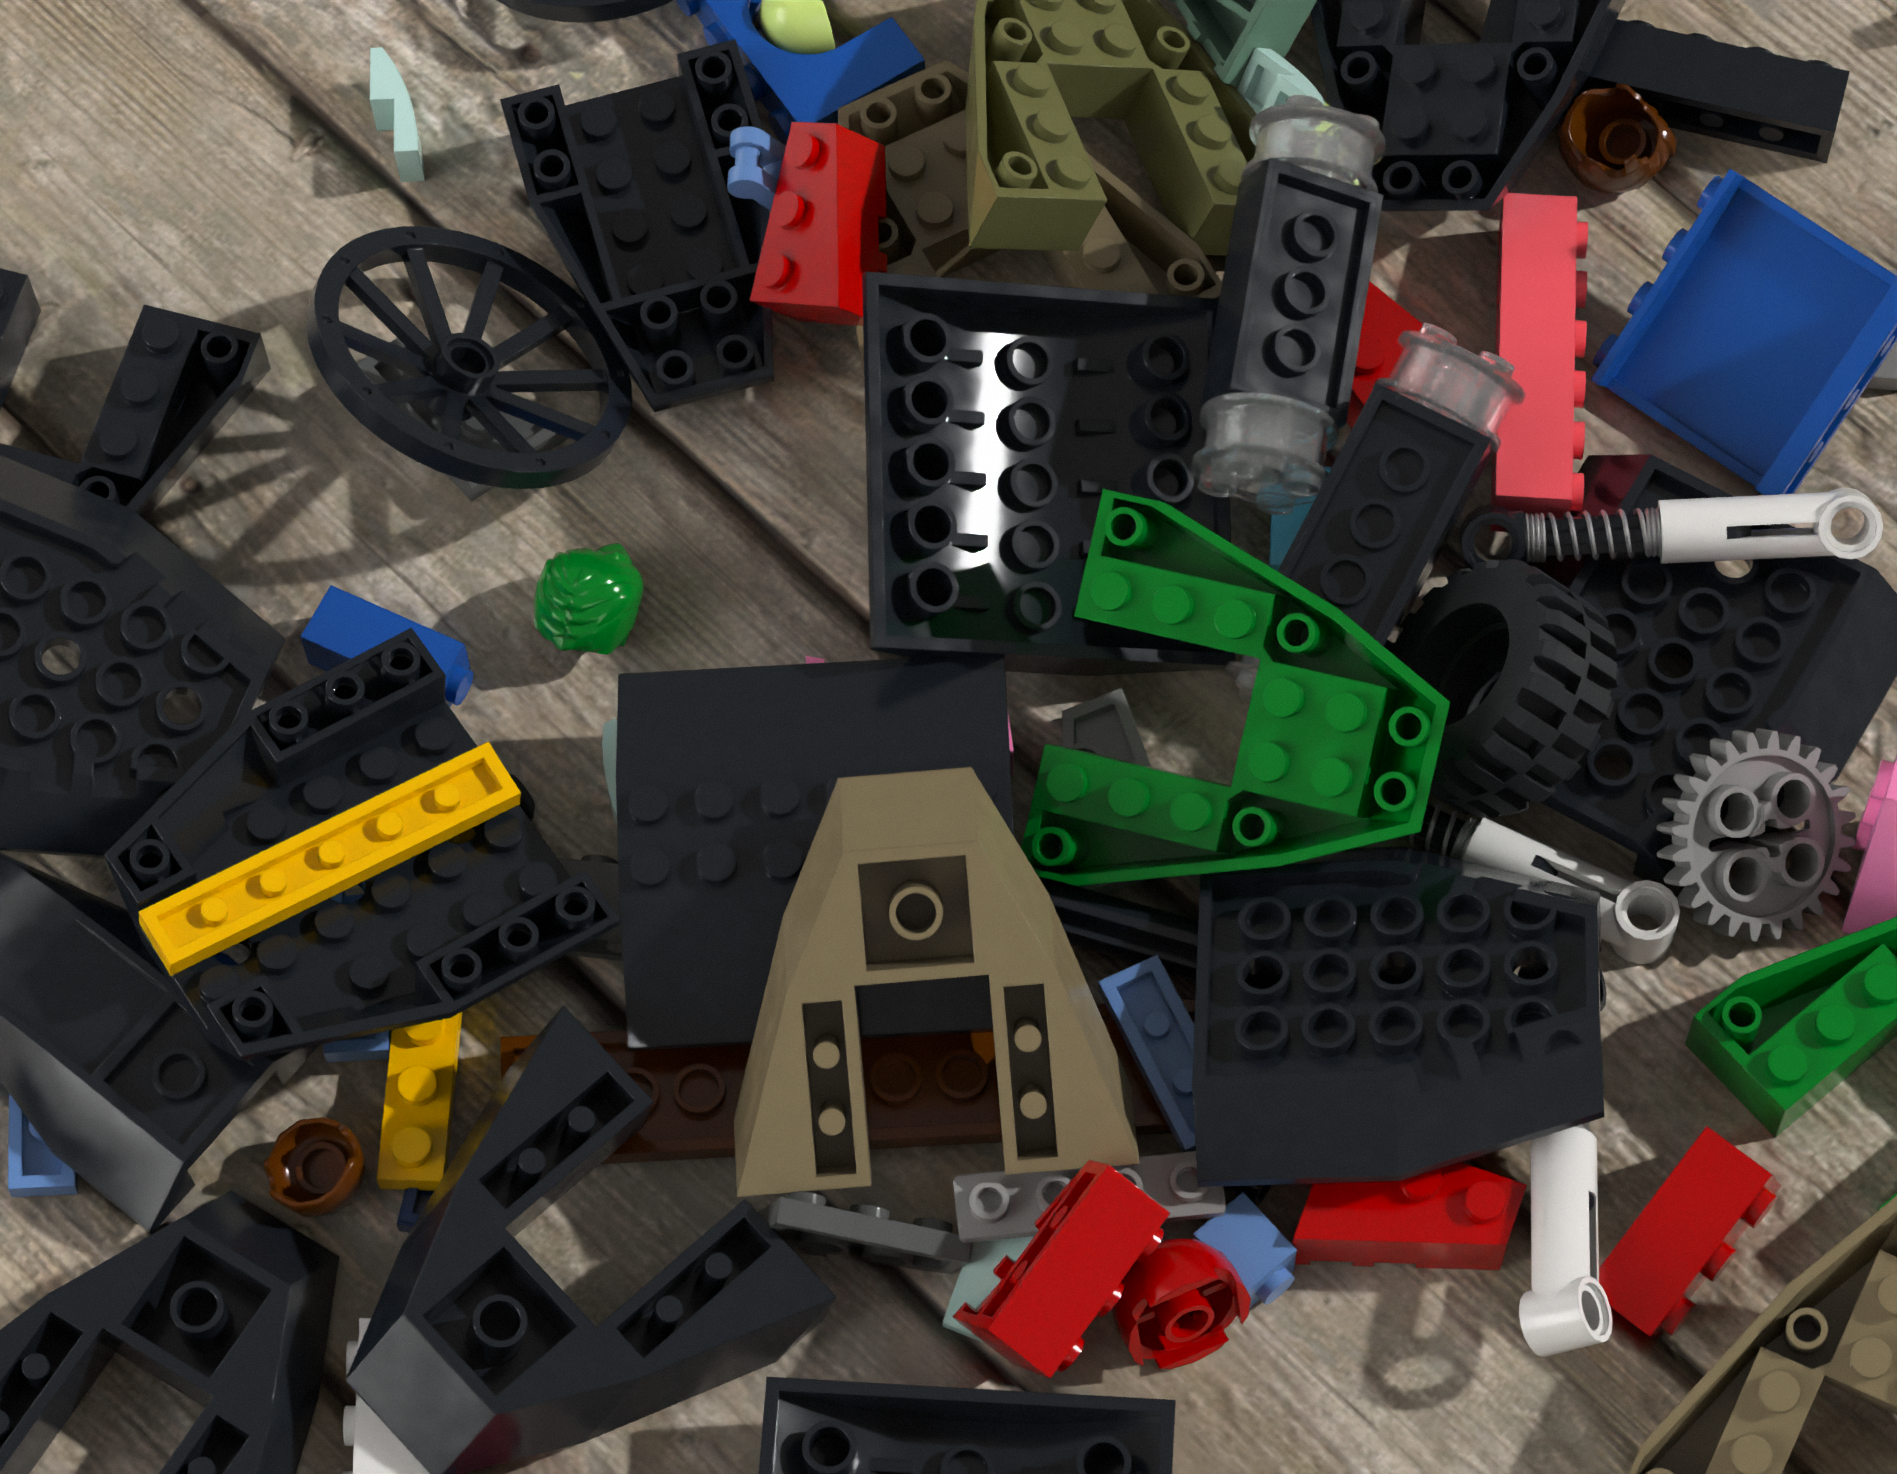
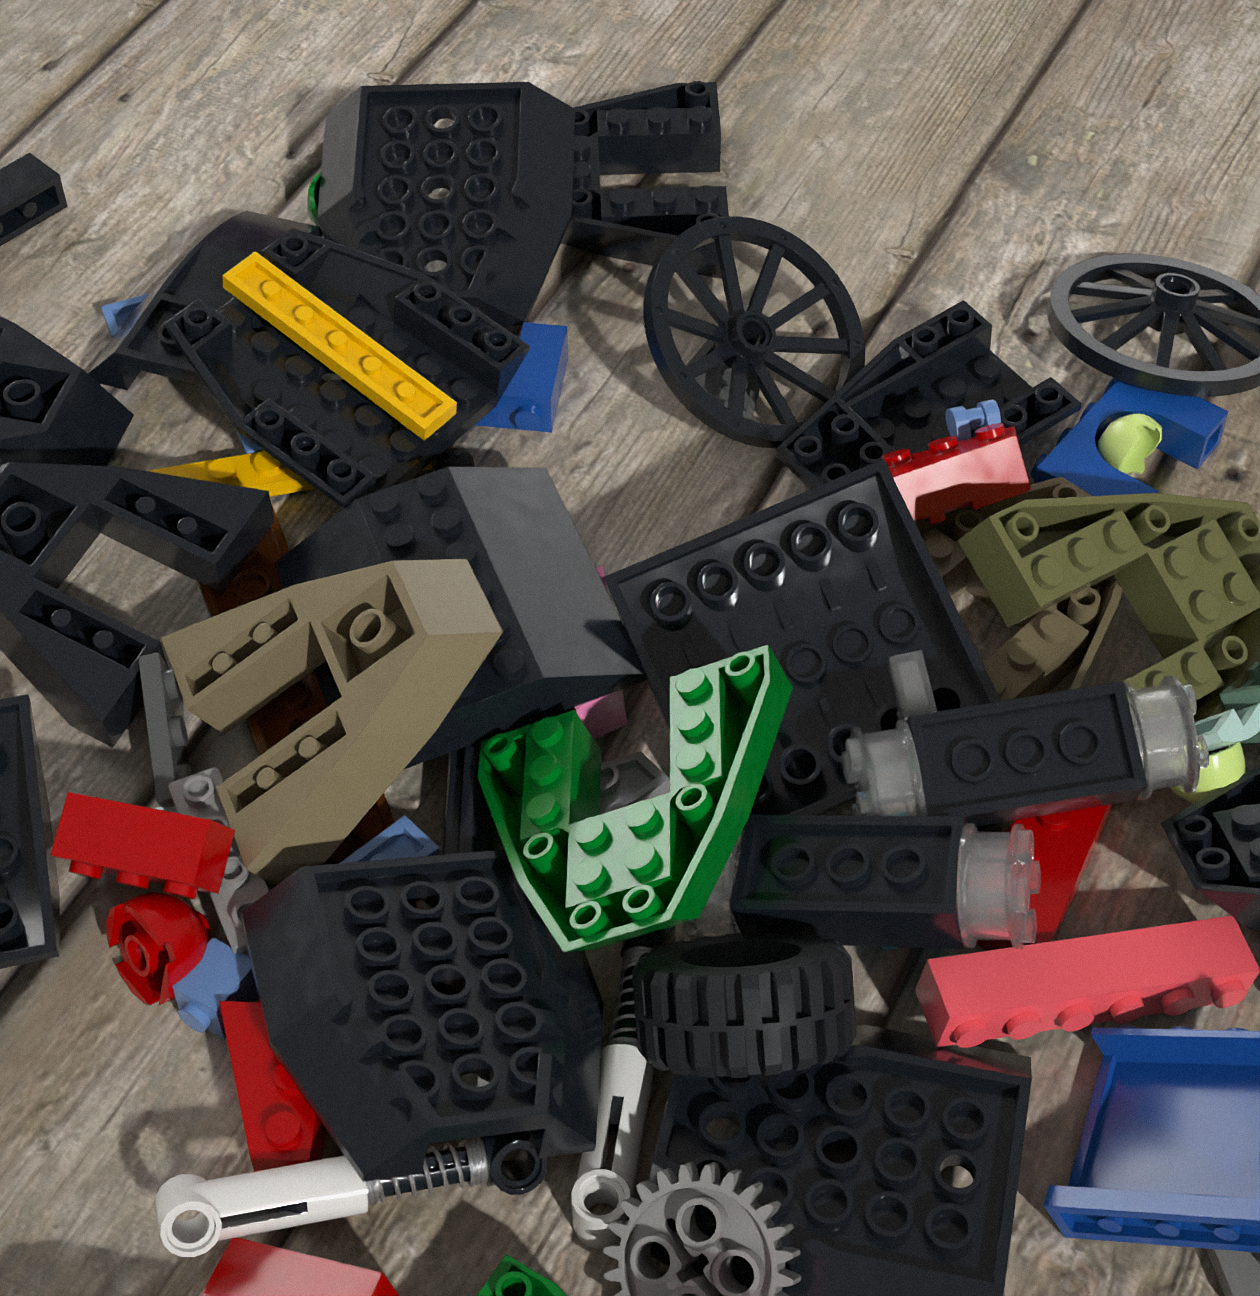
camera: 70 degrees right, 15 degrees down
reddish brown hair [263,1117,365,1217] -> none
light aqua slope [370,47,425,182] -> none
green hair [533,543,644,655] -> none
piece [1459,487,1883,568] -> none
none -> clear piece [889,650,937,738]

